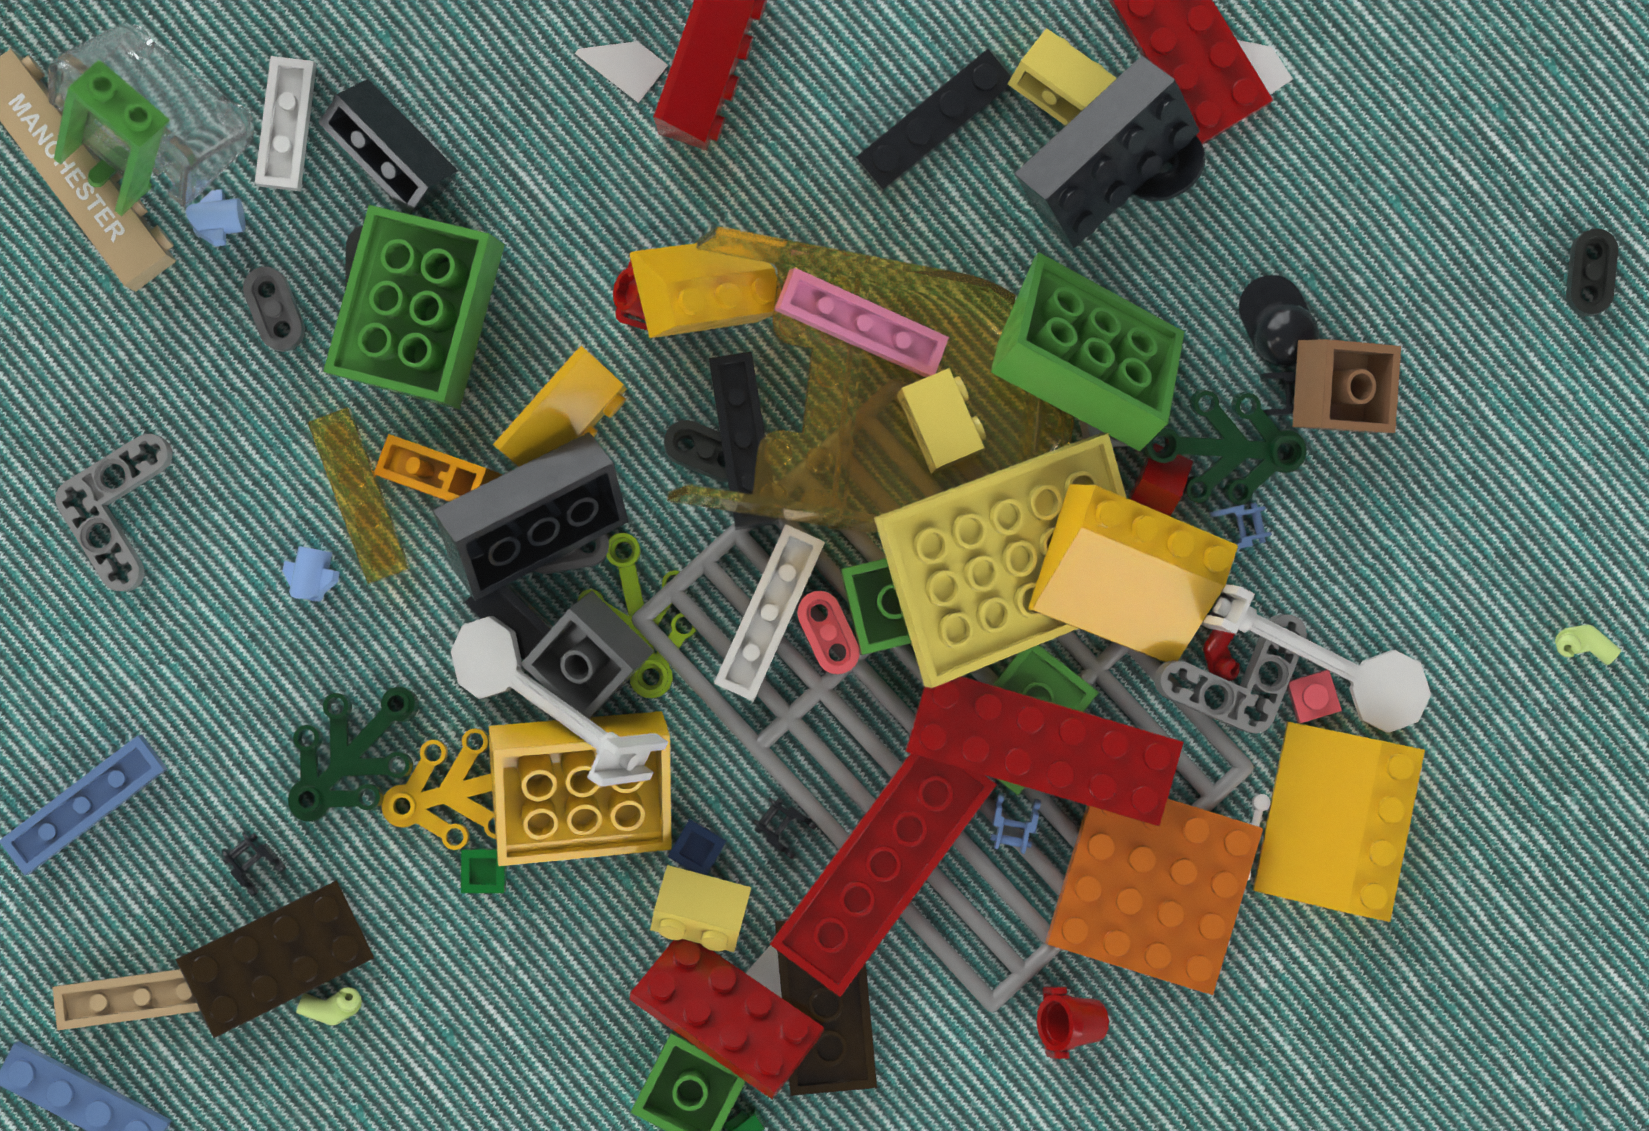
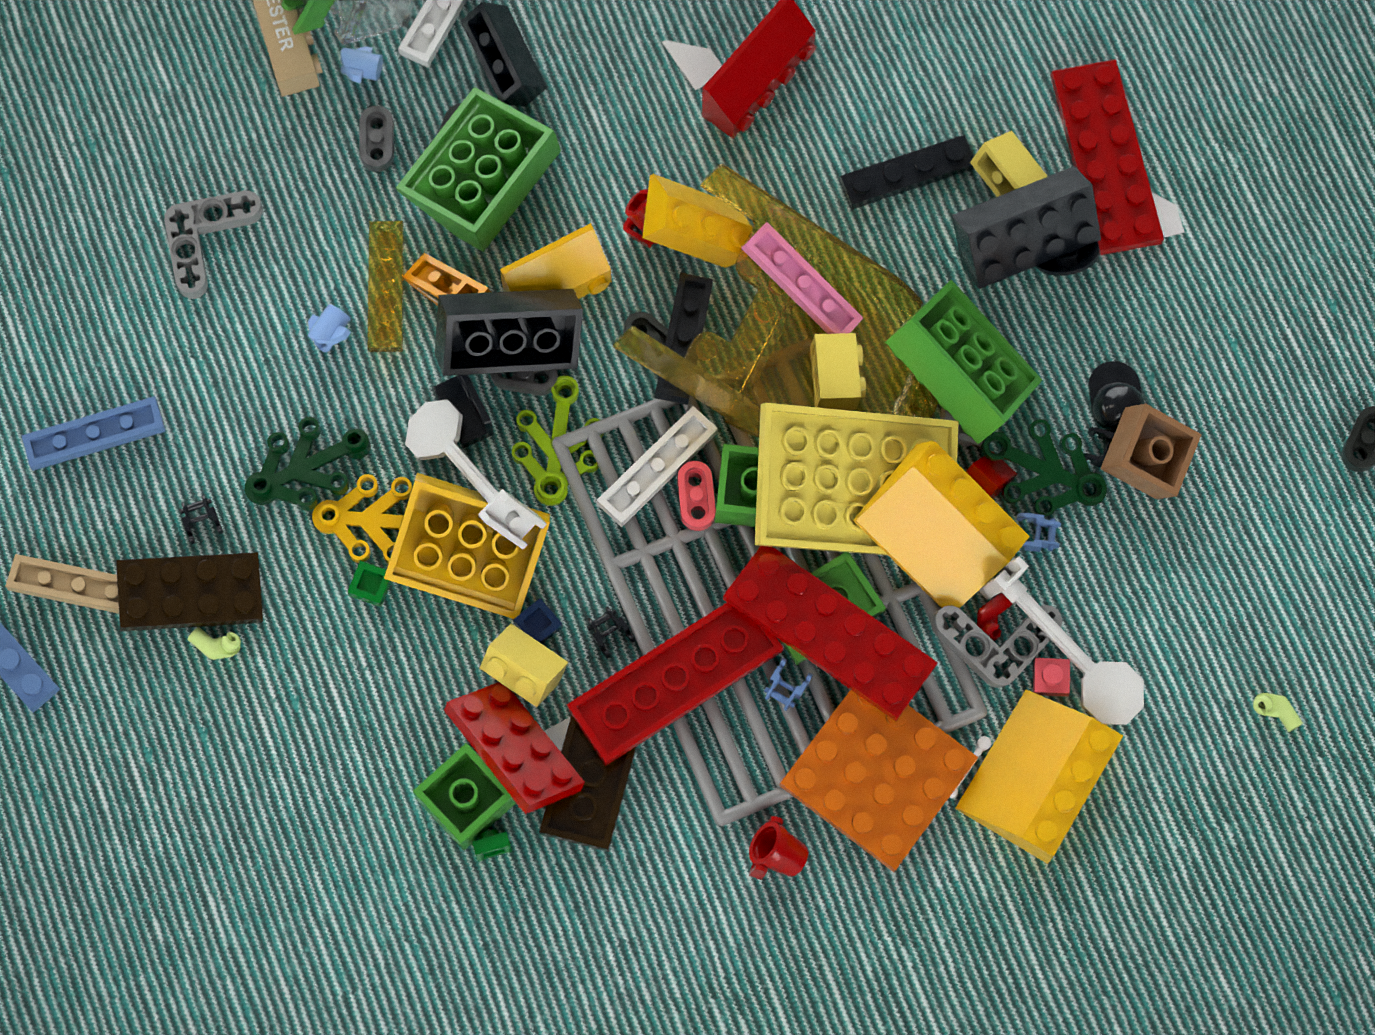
camera: 20 degrees right, 15 degrees down
dark grey brick [521,591,655,720] -> none

